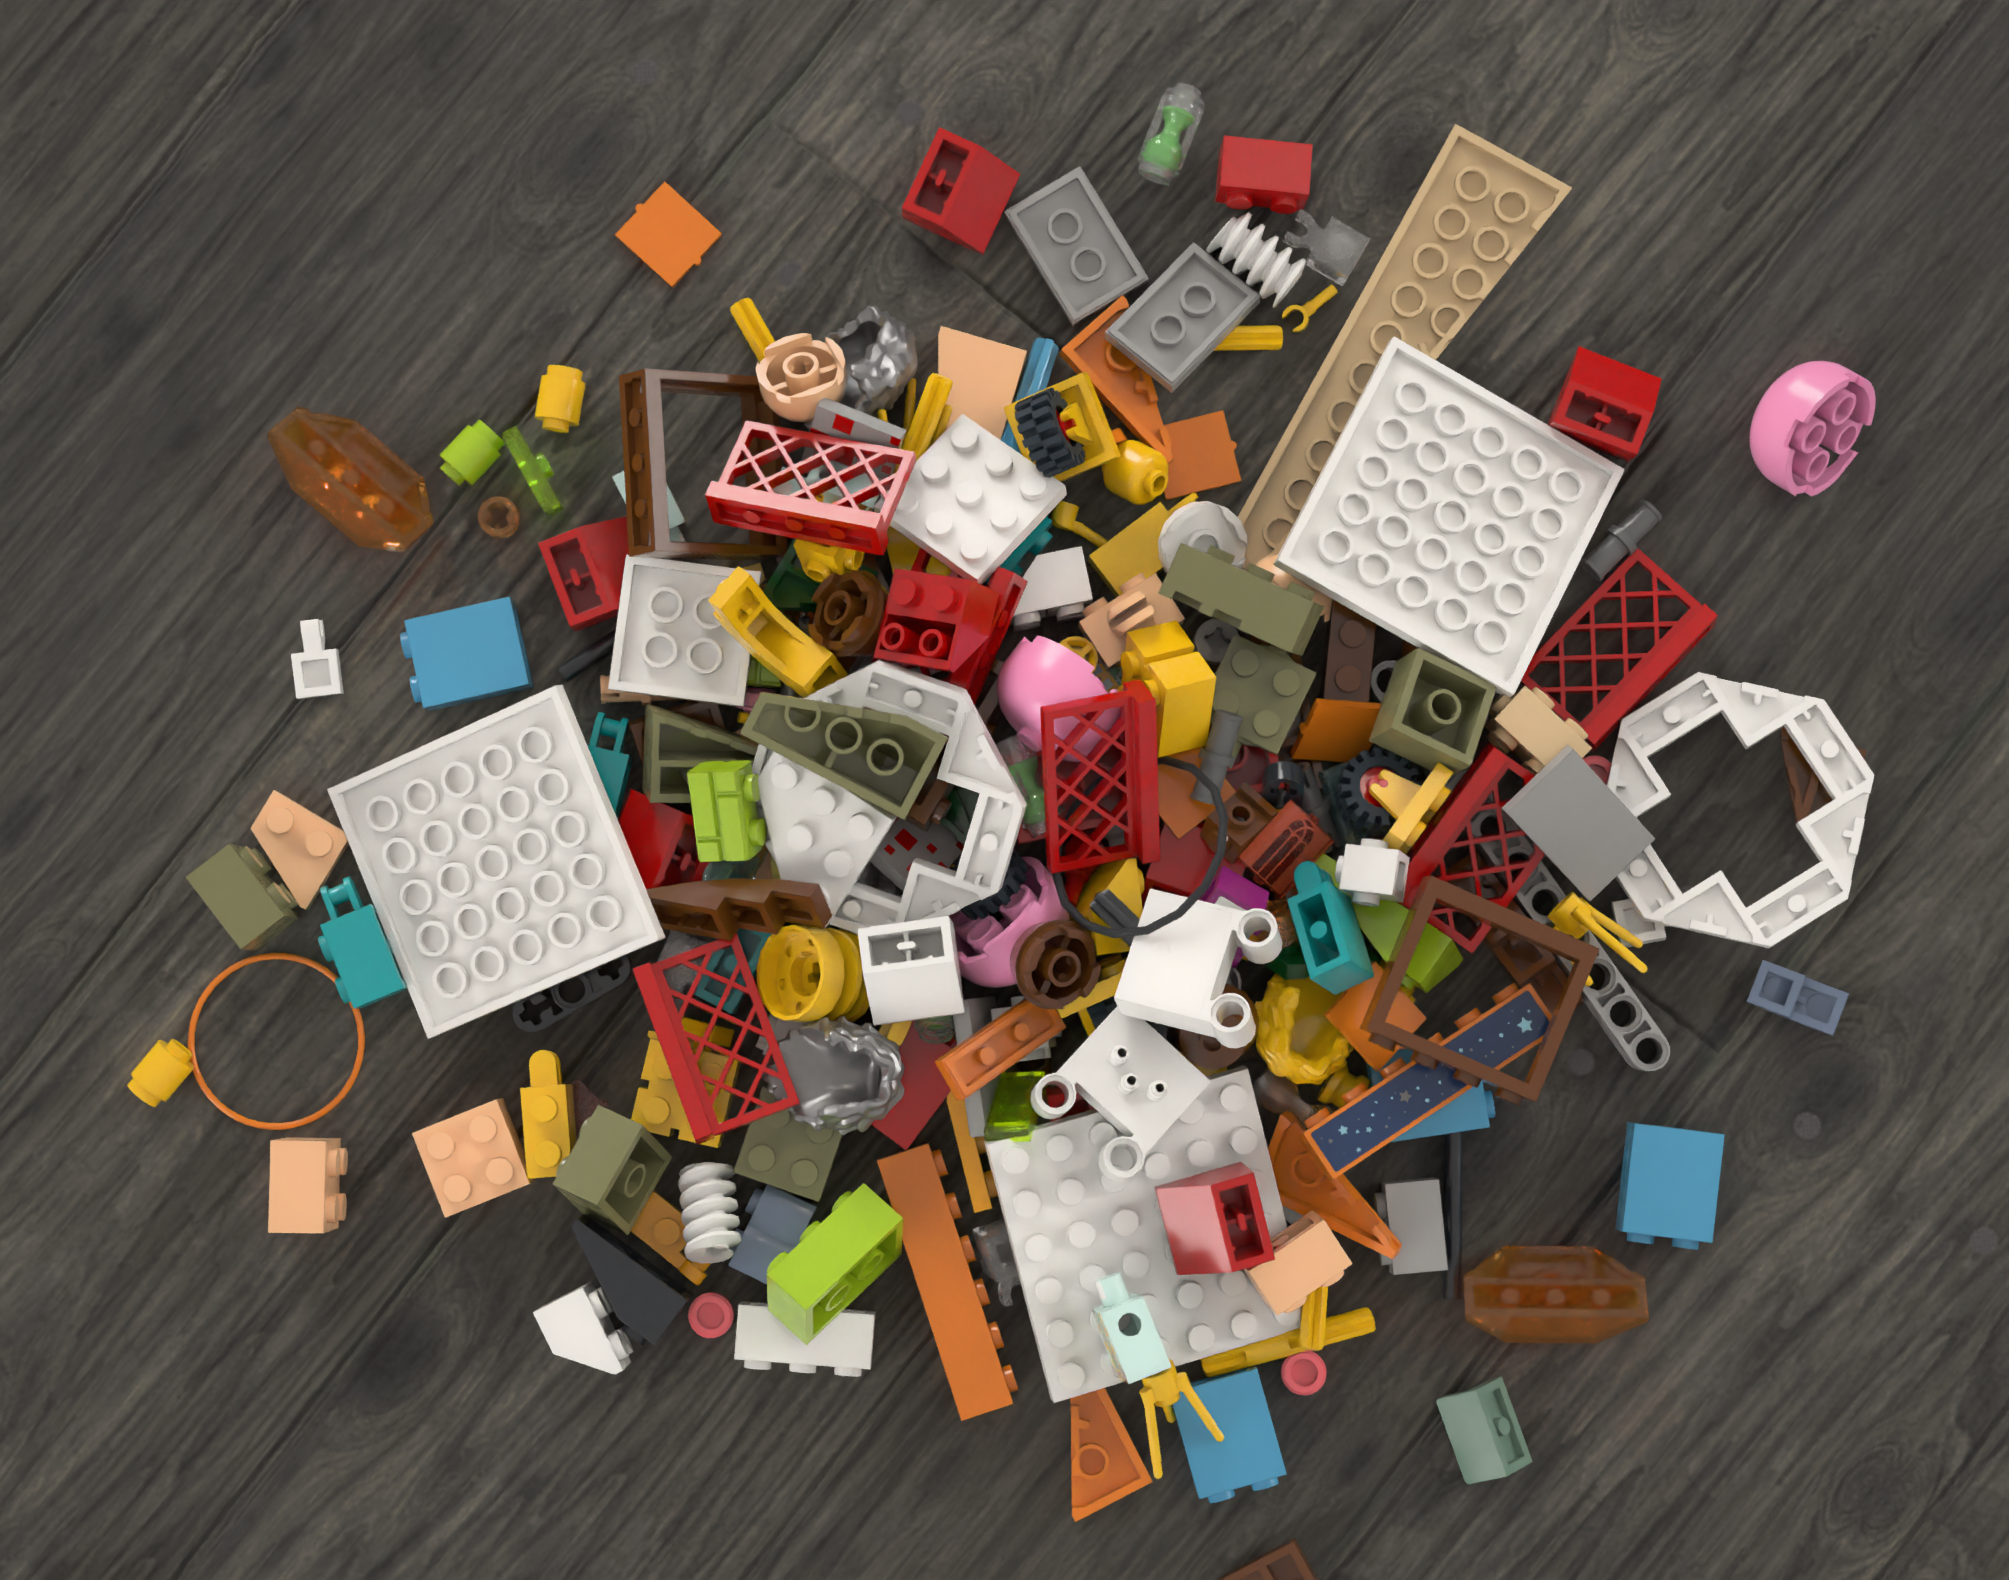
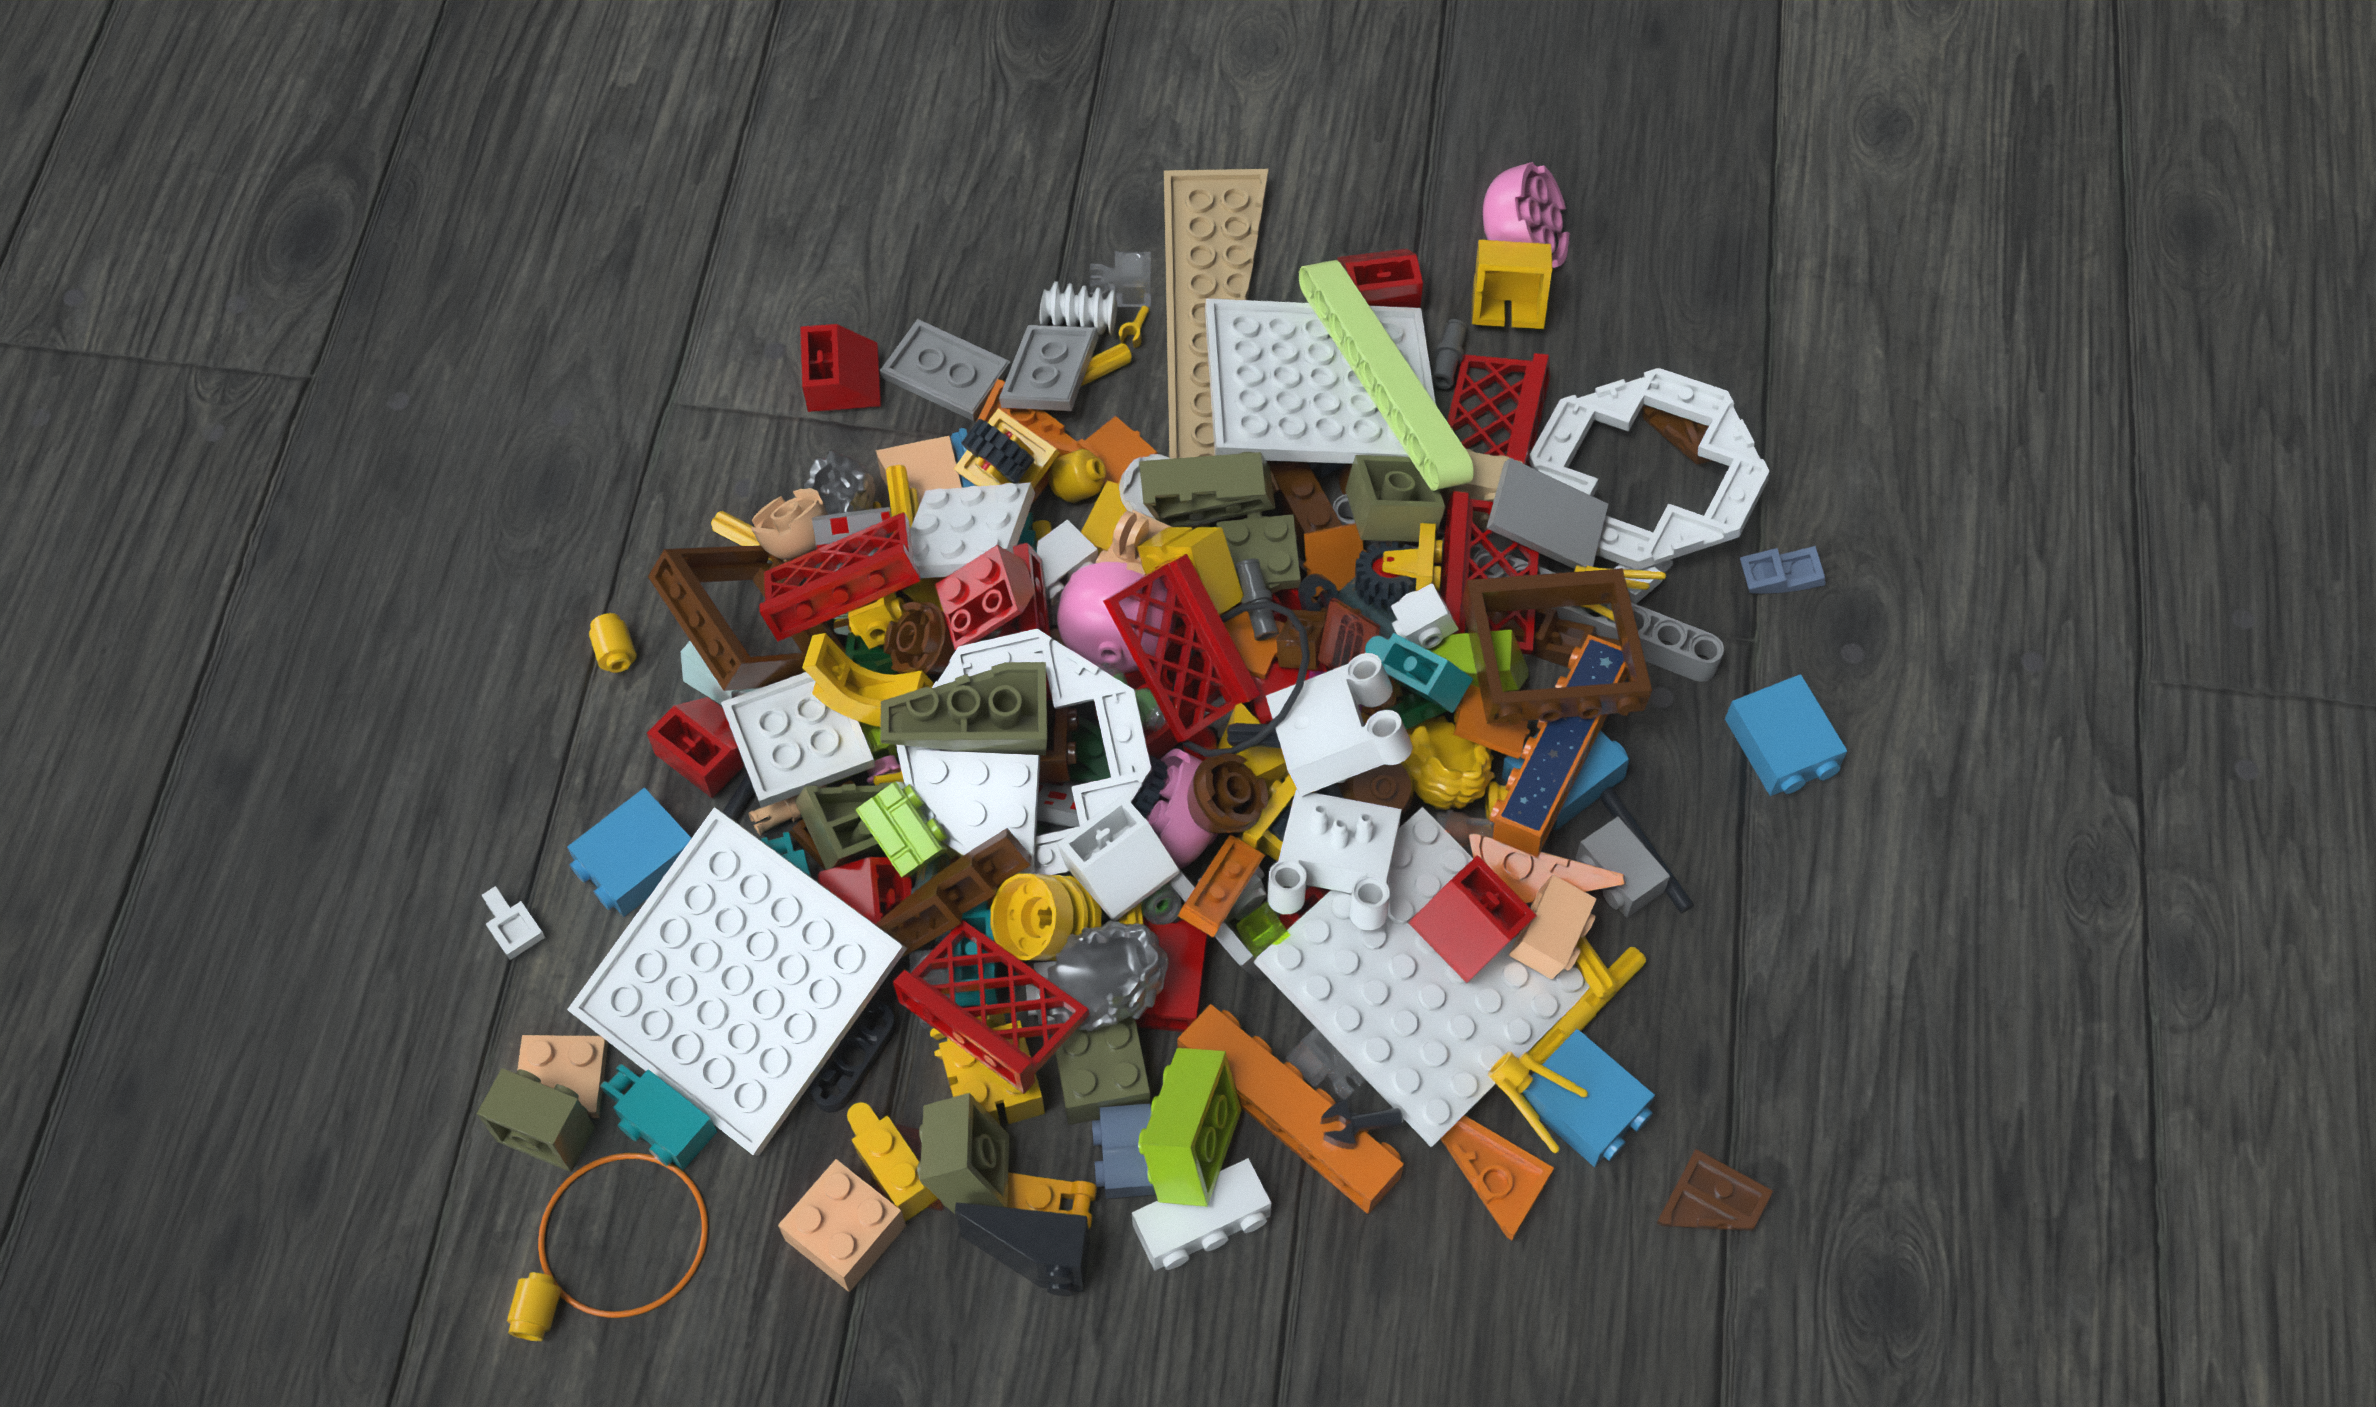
camera: 25 degrees left, 25 degrees down
clear orange wedge [267,407,434,552] -> none
light nougat brick [268,1137,348,1233] -> none
lime brick [439,420,505,486] -> none
clear orange bush [478,496,520,539] -> none
clear neon green plate [502,426,564,516] -> none
white slope [533,1281,634,1375] -> none
orange piece [615,182,722,288] -> none
white piece [678,1162,742,1263] -> none
coral tile [688,1292,734,1338] -> none
light orange plate [947,1091,998,1213] -> none
light aqua torso [1092,1272,1171,1384] -> none
clear piece [1137,83,1206,185] -> none
red brick [1215,135,1313,214] -> none
coral tile [1280,1350,1327,1396] -> none
sand green panel [1436,1376,1533,1484] -> none
clear orange wedge [1463,1246,1649,1344] -> none
none -> yellowish green beam [1299,260,1474,491]
none -> black bar [1320,1099,1403,1149]
none -> yellow piece [1472,240,1552,329]

